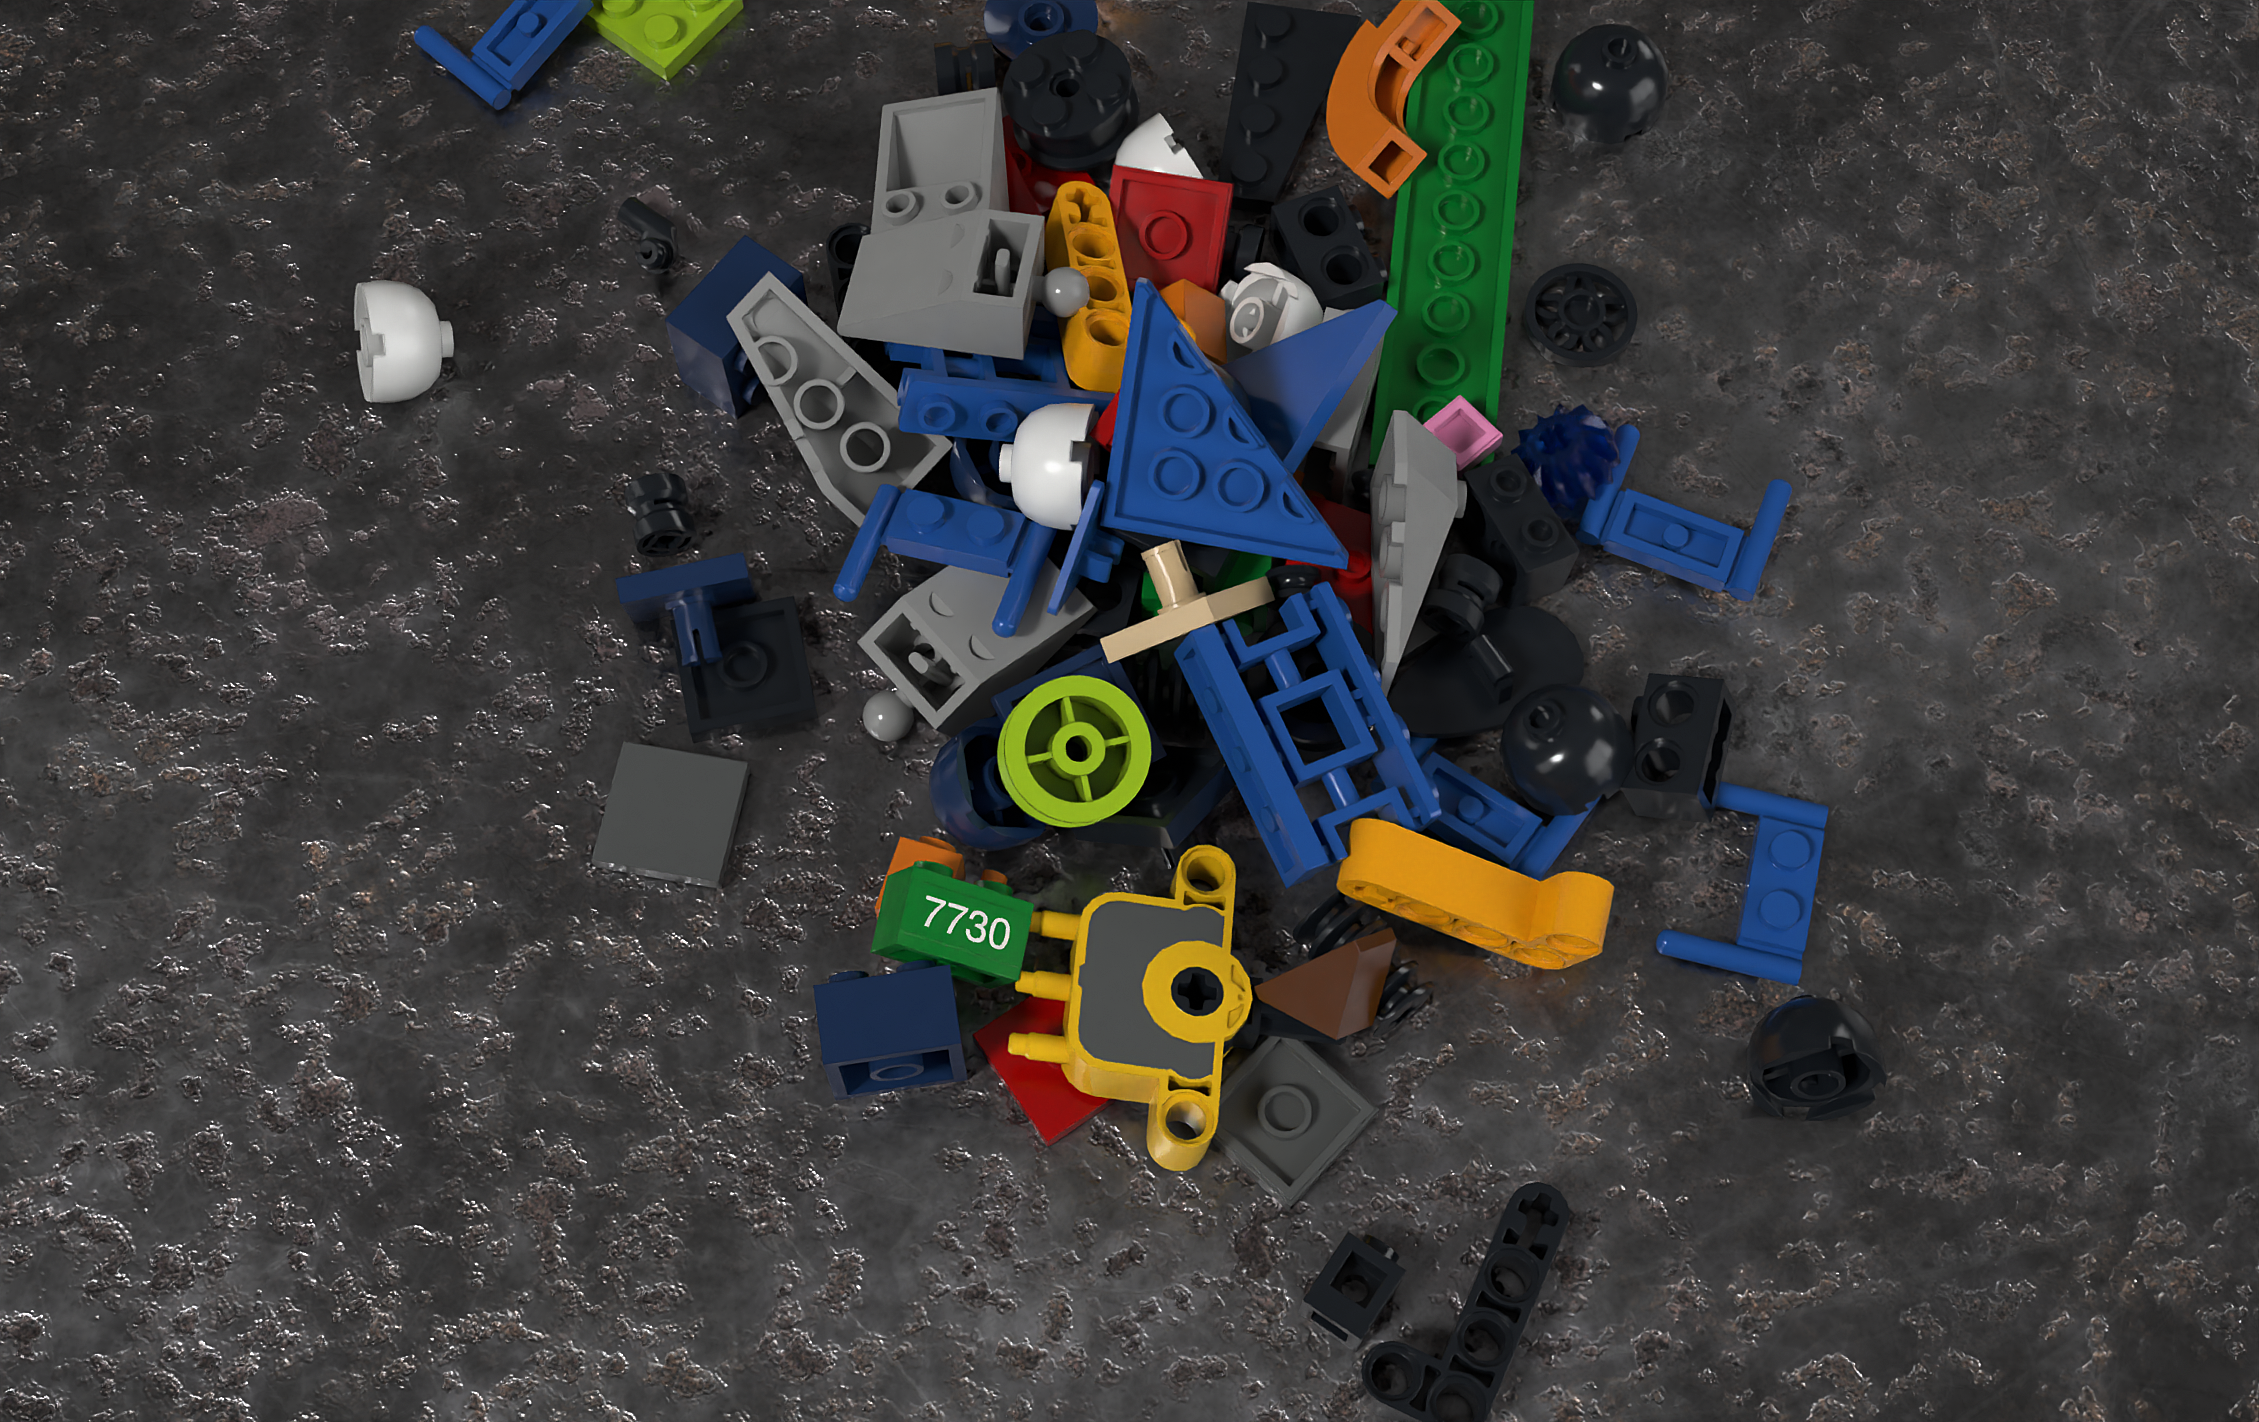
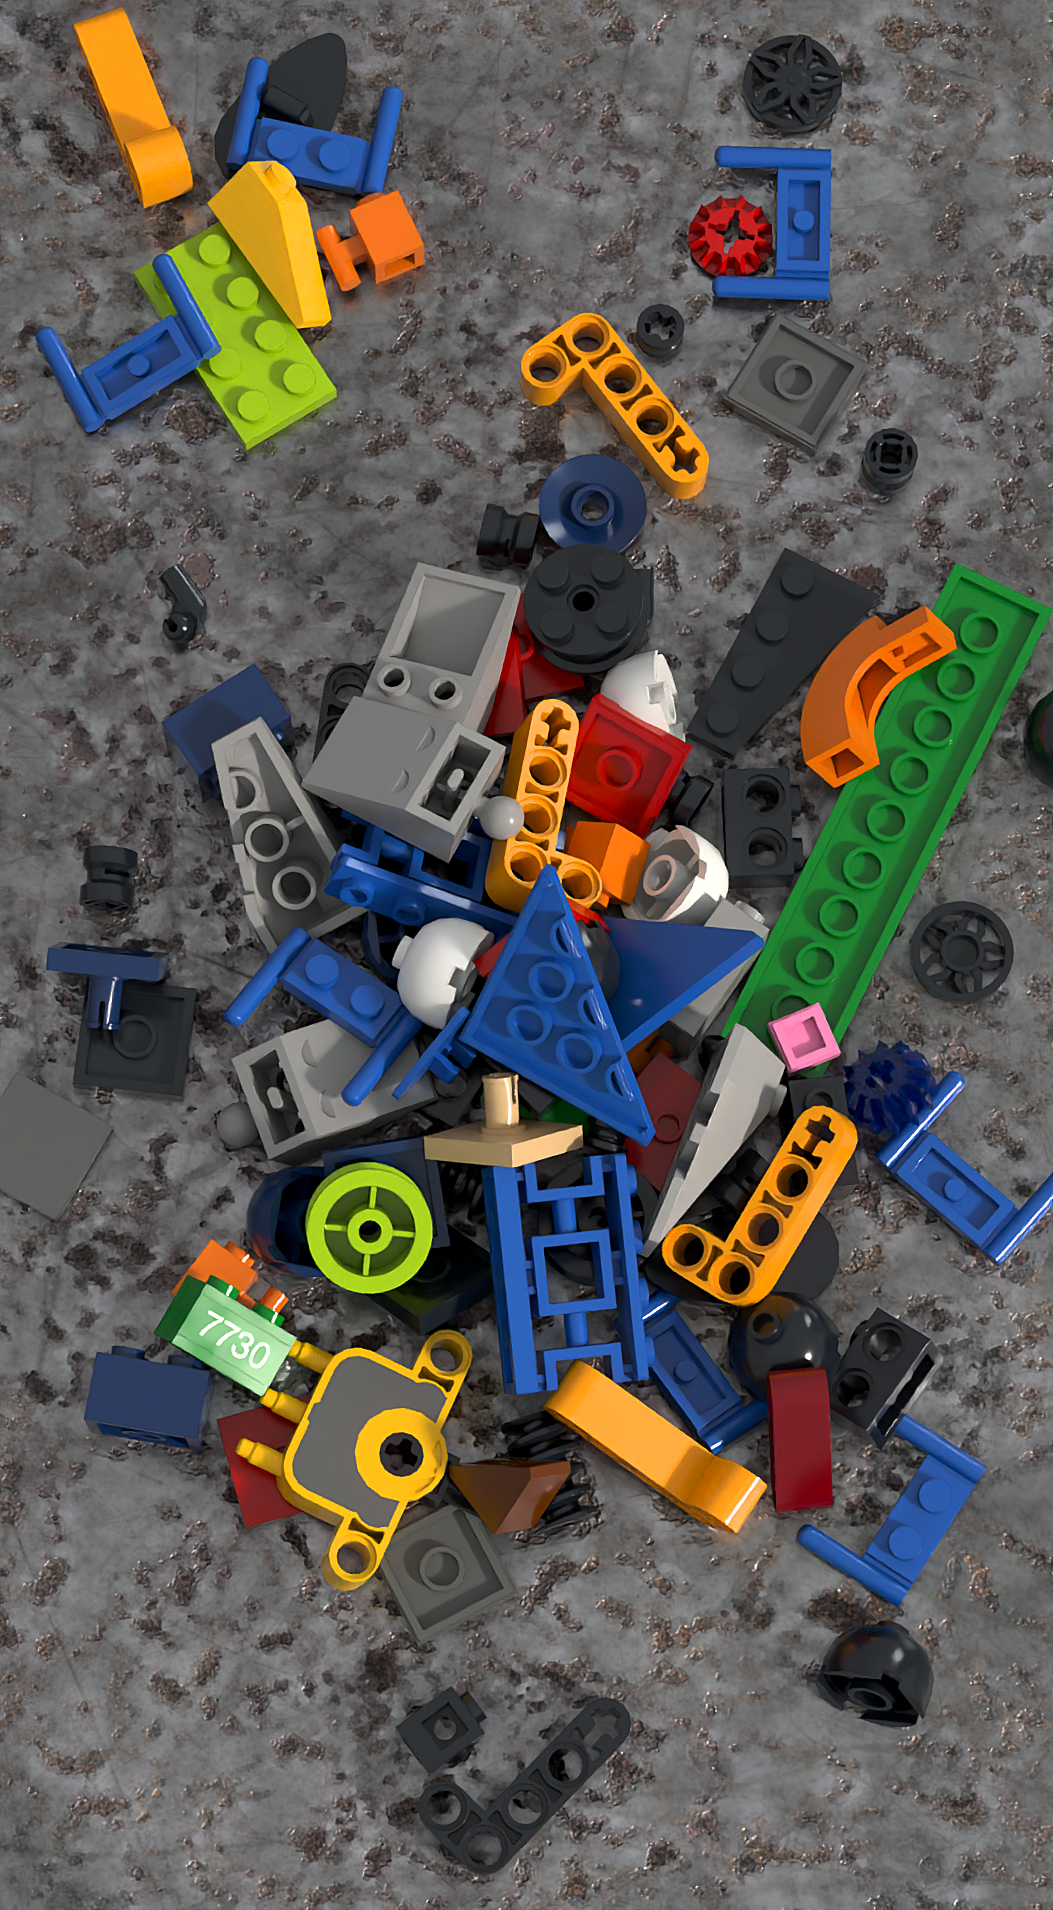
camera: 15 degrees right, 10 degrees up
none -> light orange beam [662,1106,857,1308]
none -> dark red beam [766,1366,833,1513]

